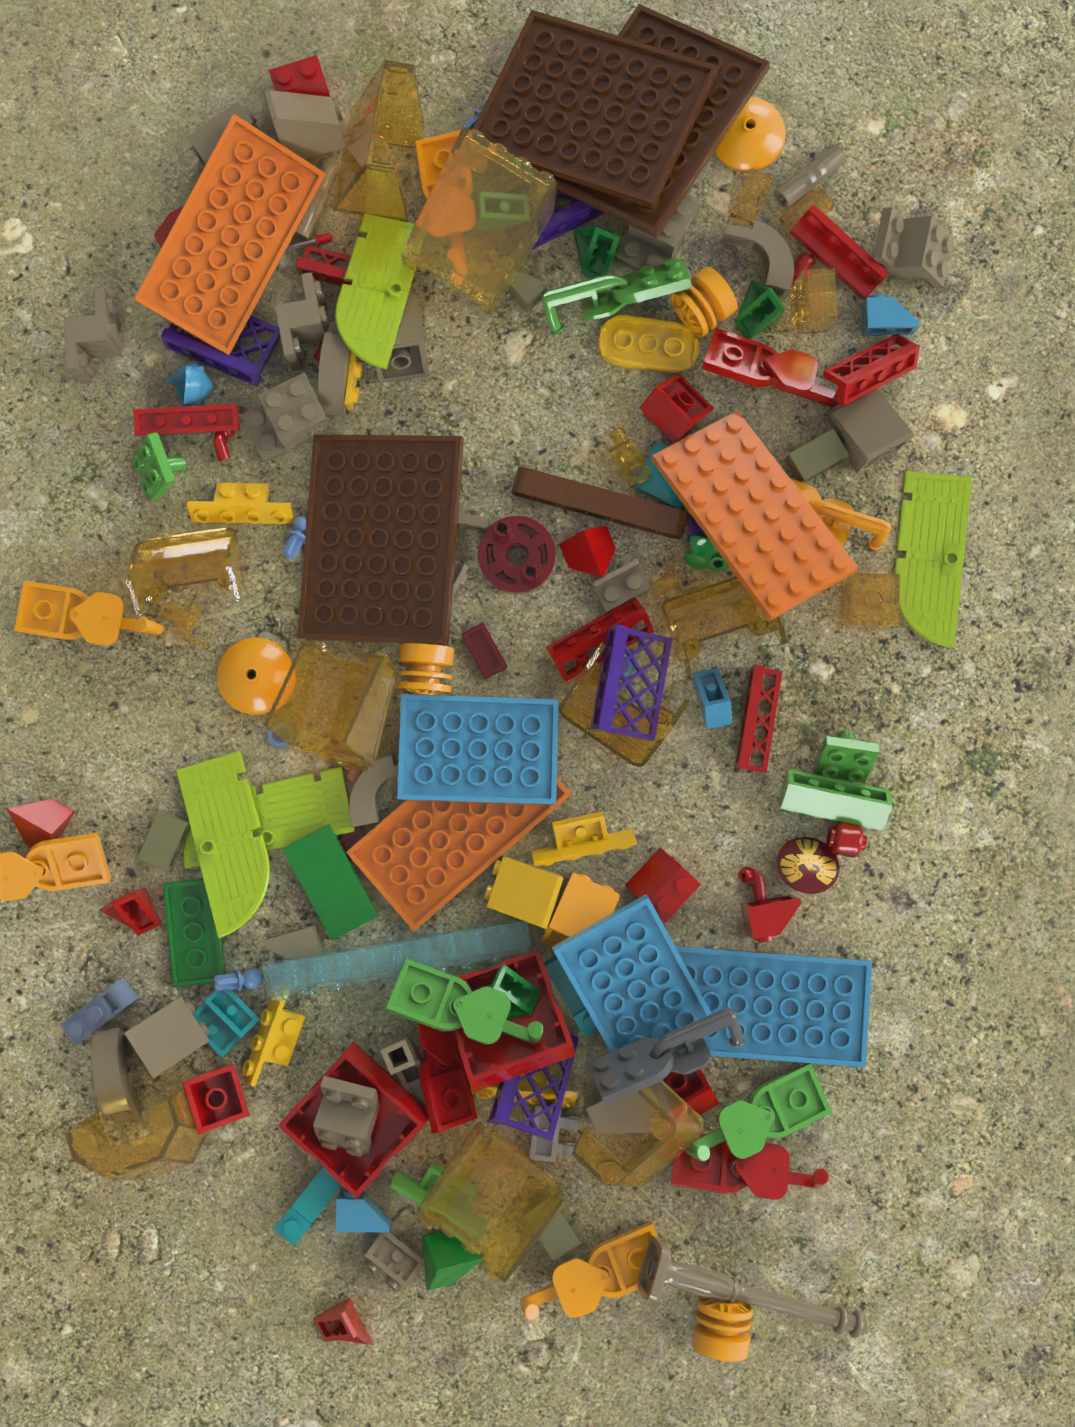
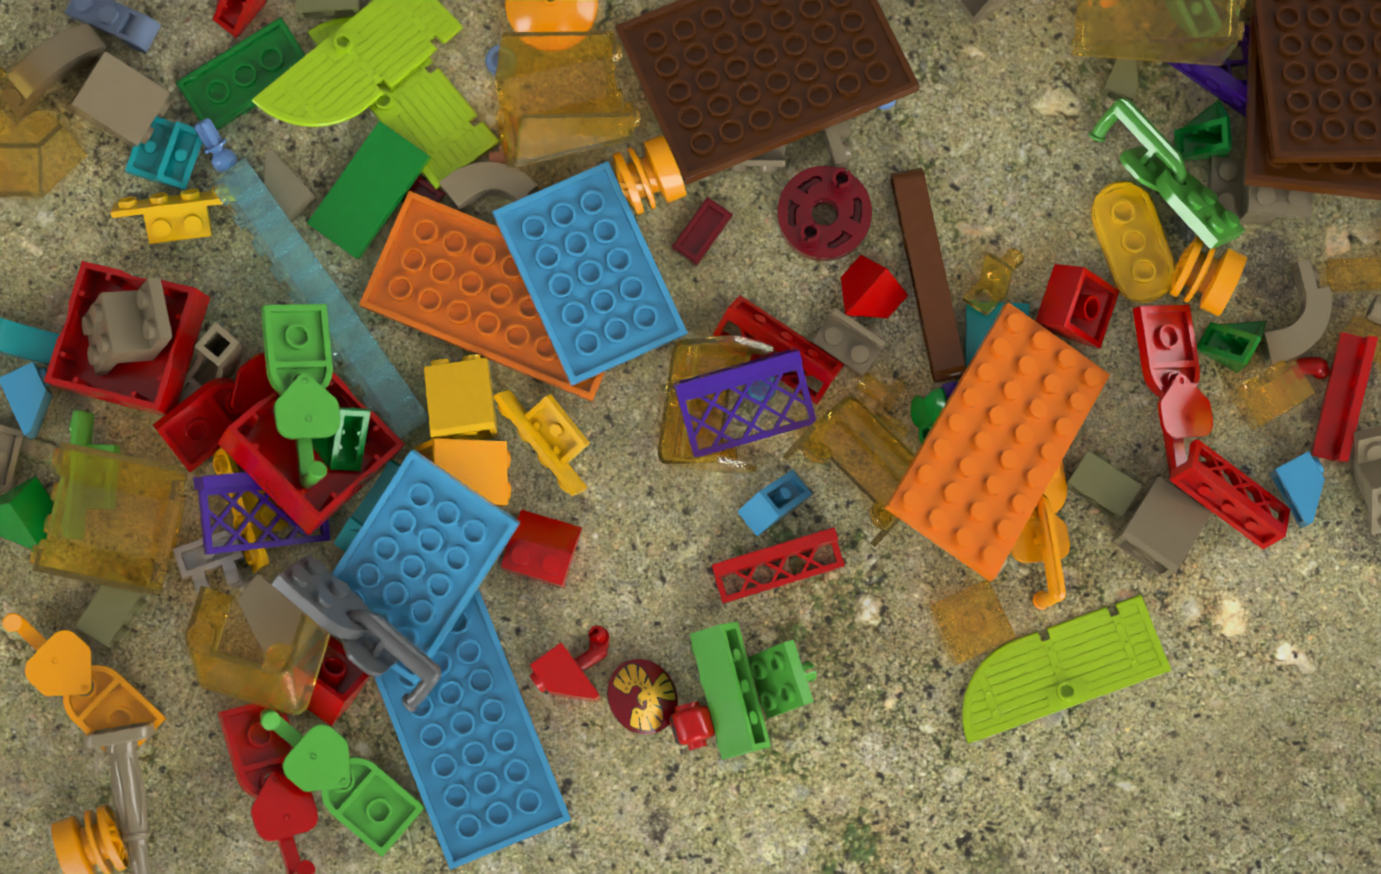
camera: 60 degrees right, 5 degrees down
red slope [182,1064,250,1135] -> none

